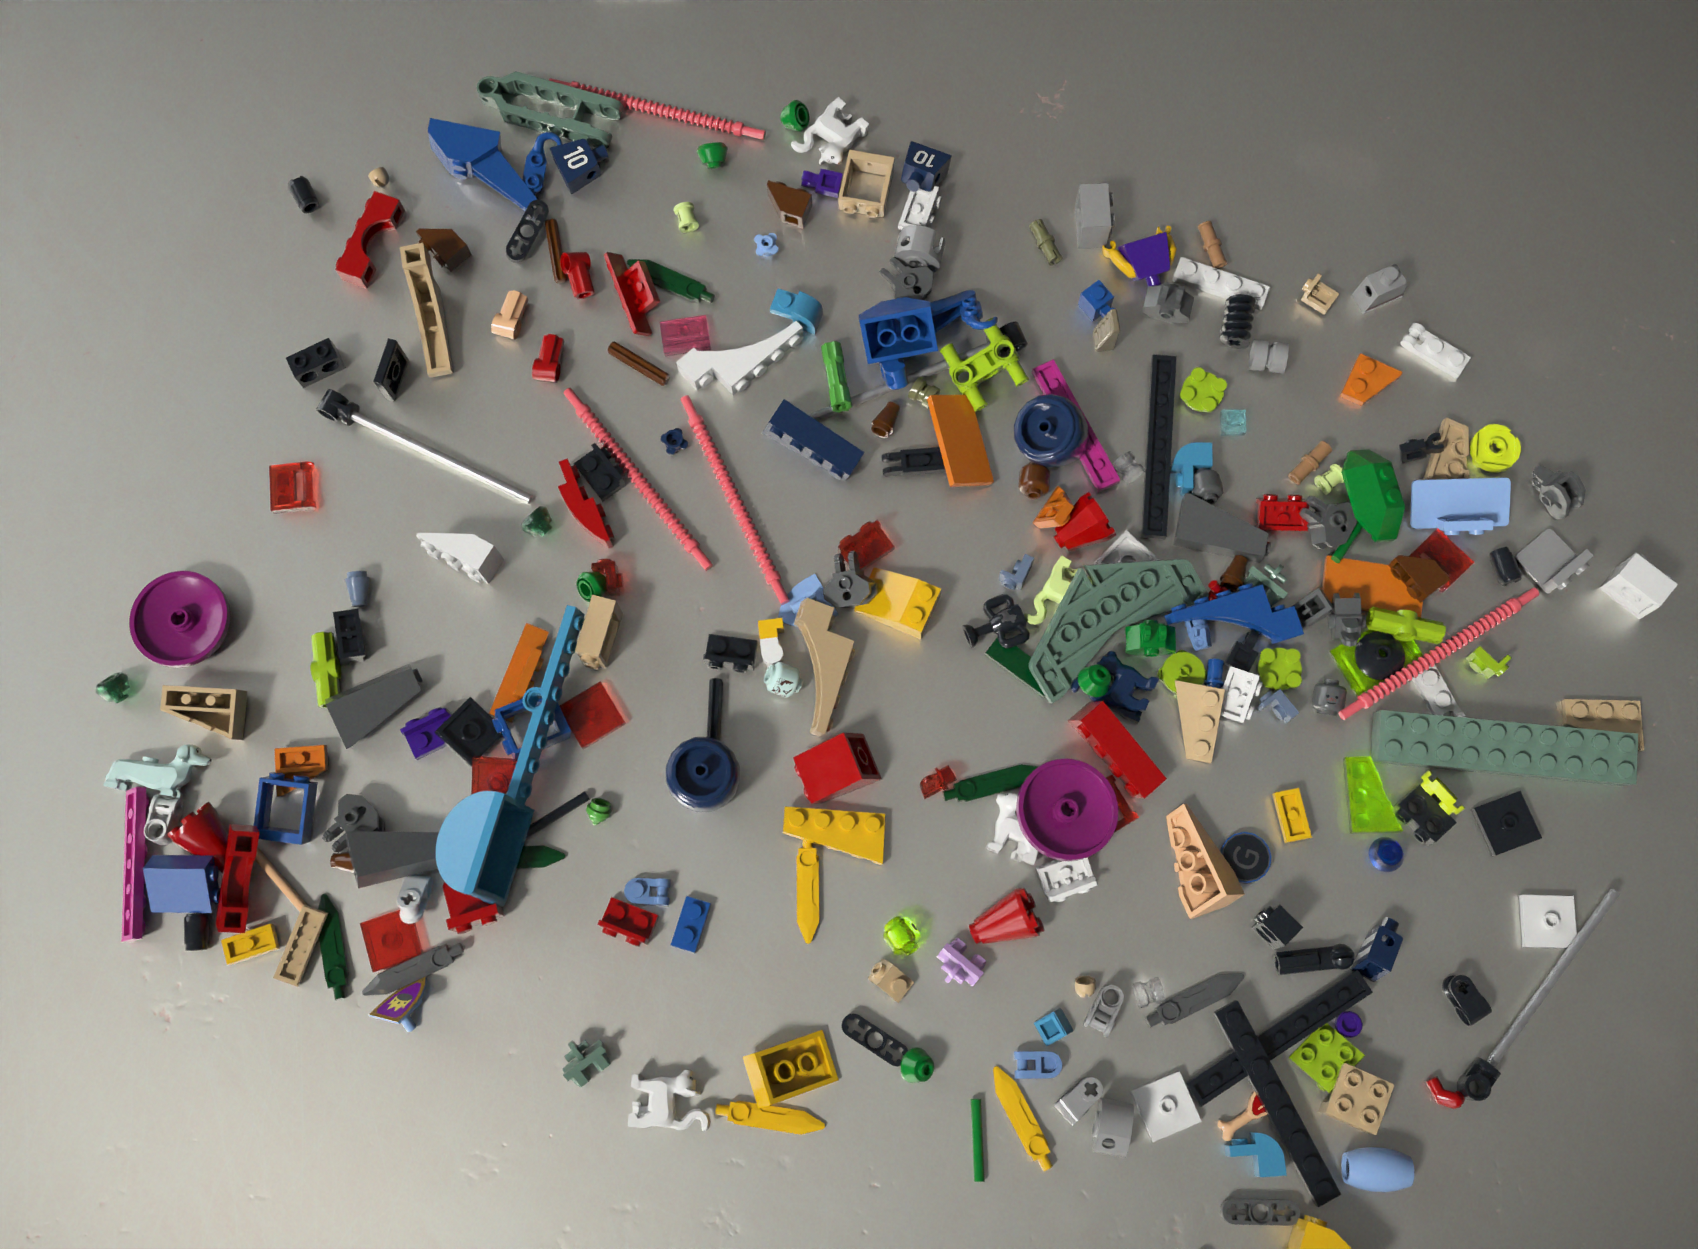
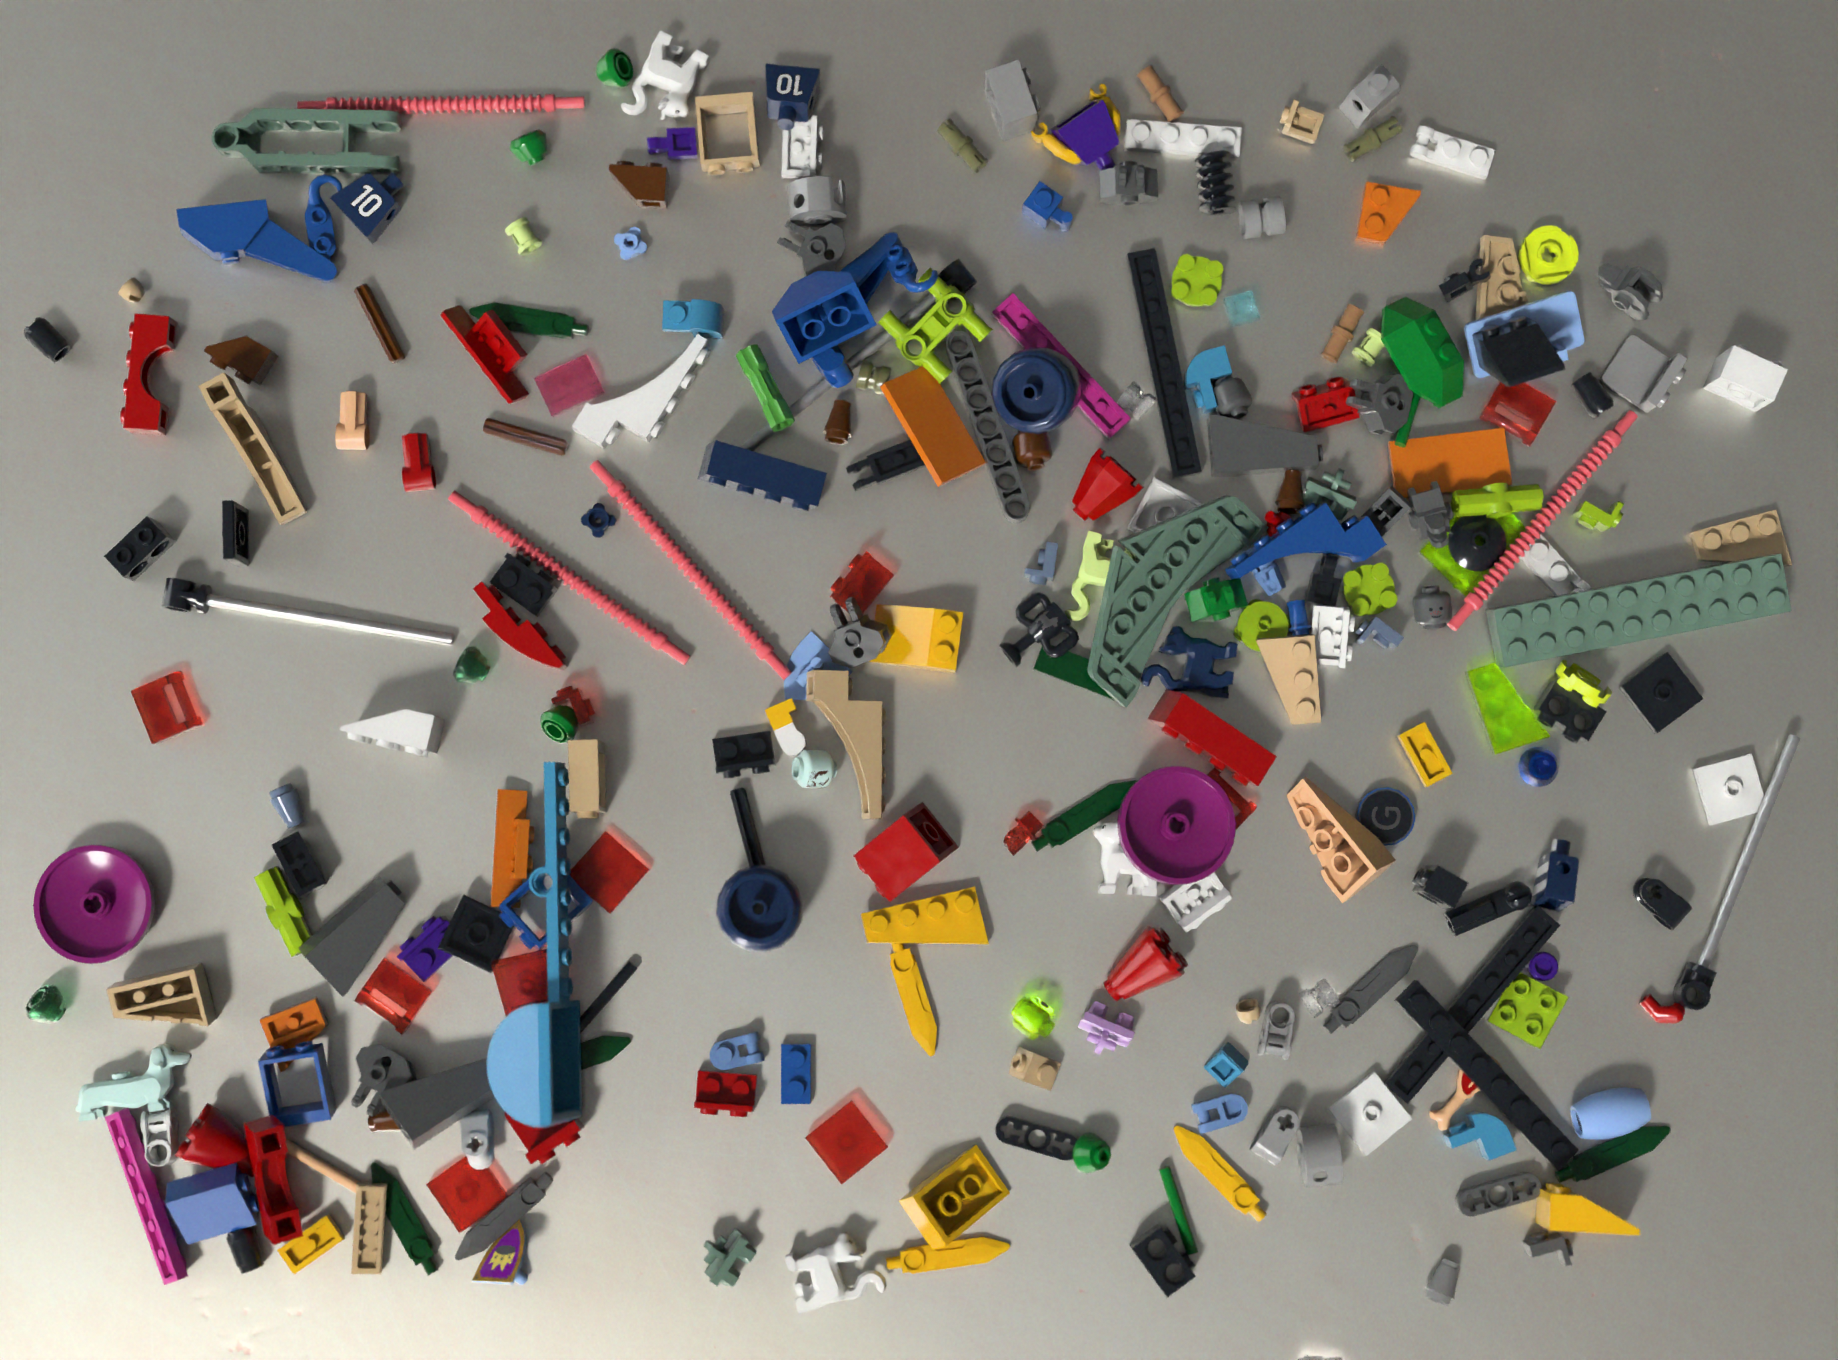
camera: 20 degrees left, 10 degrees up
black beam [506,200,549,263] -> none
red piece [560,252,595,299] -> none
bright green plate [586,798,612,825] -> none
orange wing [1033,486,1074,529] -> none
green cone [1078,664,1111,697] -> none
dark tan slope [1093,309,1120,352] -> none
tan bracket [1319,1063,1394,1135] -> none
reddish brown slope [1389,555,1451,603] -> none
none -> clear red plate [354,958,434,1035]
none -> clear red plate [805,1100,888,1184]
none -> dark grey beam [946,330,1030,524]
none -> black brick [1130,1224,1196,1298]
none -> olive pin [1343,116,1402,162]
none -> black slope [1472,316,1565,387]
none -> dark green piece [1555,1126,1671,1183]

